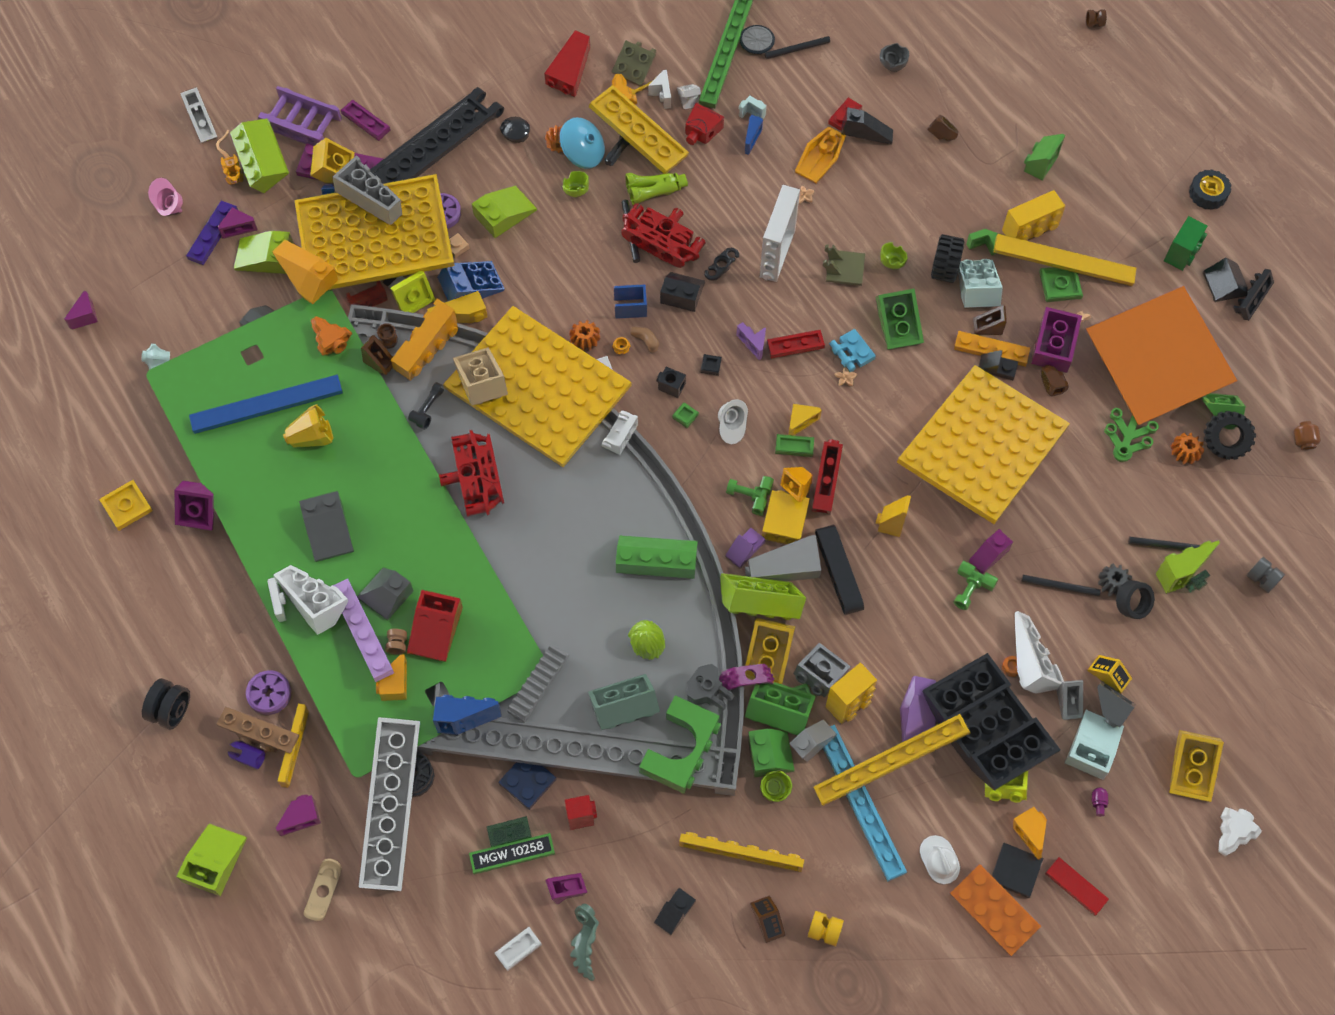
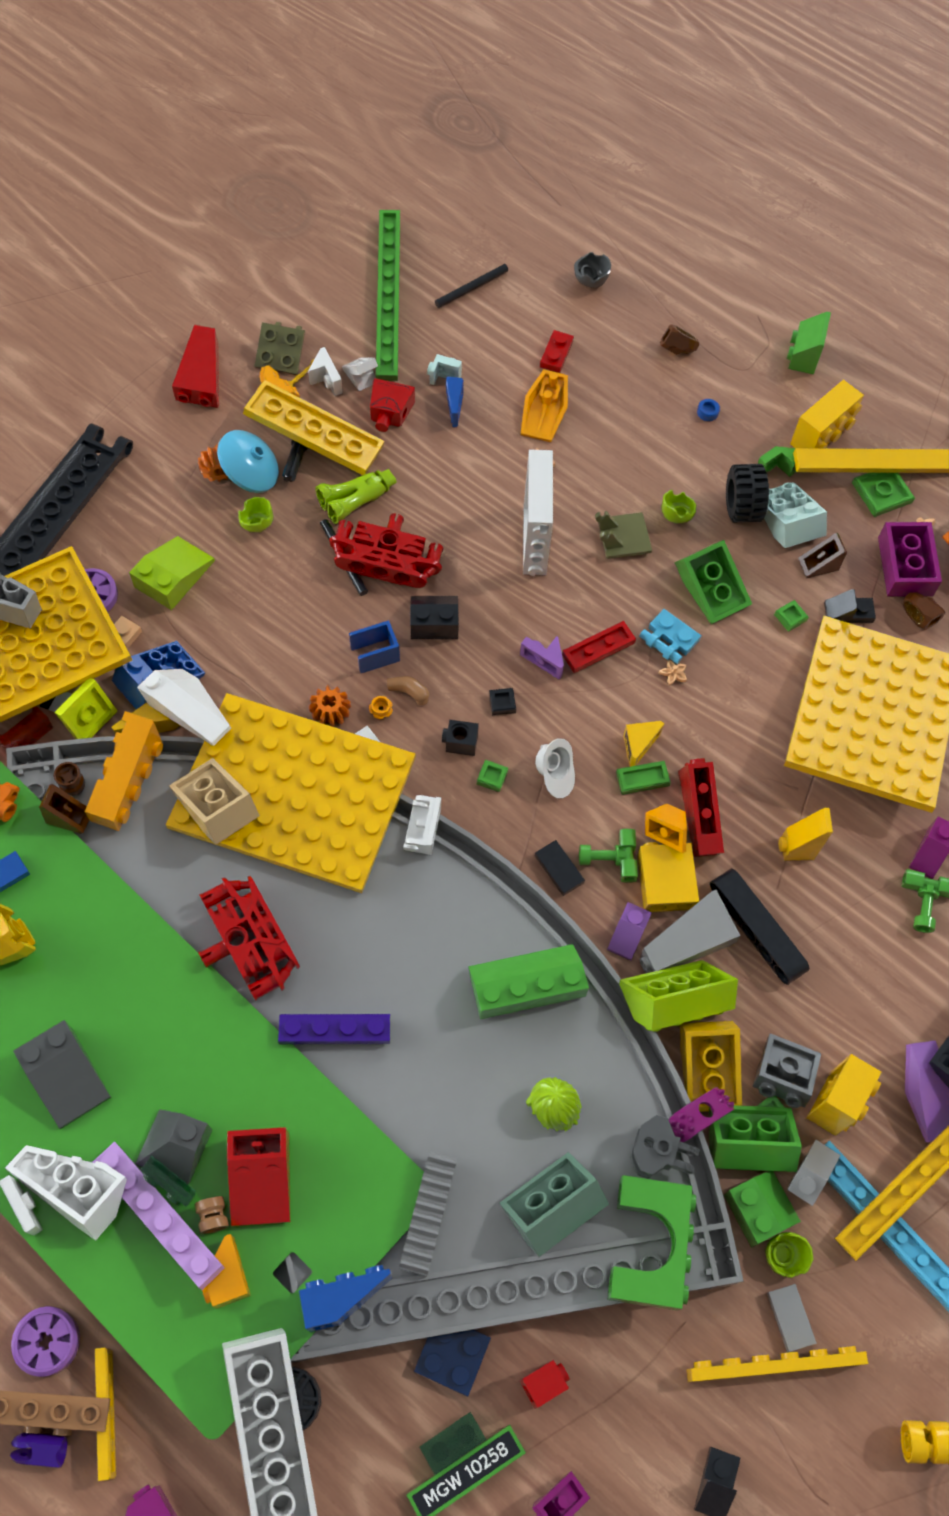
camera: 20 degrees left, 0 degrees up
black brick [408,382,444,430] -> none
black hat [500,116,530,143] -> none
black piece [704,247,739,281] -> none
light grey wheel [740,25,775,54] -> none
slope [750,895,786,943] -> none
black slope [841,107,893,145] -> none
light orange plate [954,331,1030,367] -> none
reddish brown wheel [1086,9,1107,27] -> none
none -> white wedge [137,669,231,746]
none -> clear green plate [140,1156,196,1207]
none -> dark purple plate [278,1014,390,1044]
none -> black tile [534,840,585,896]
none -> blue tile [697,399,720,421]
none -> light grey tile [767,1284,816,1352]
none -> bright green tile [774,600,809,632]

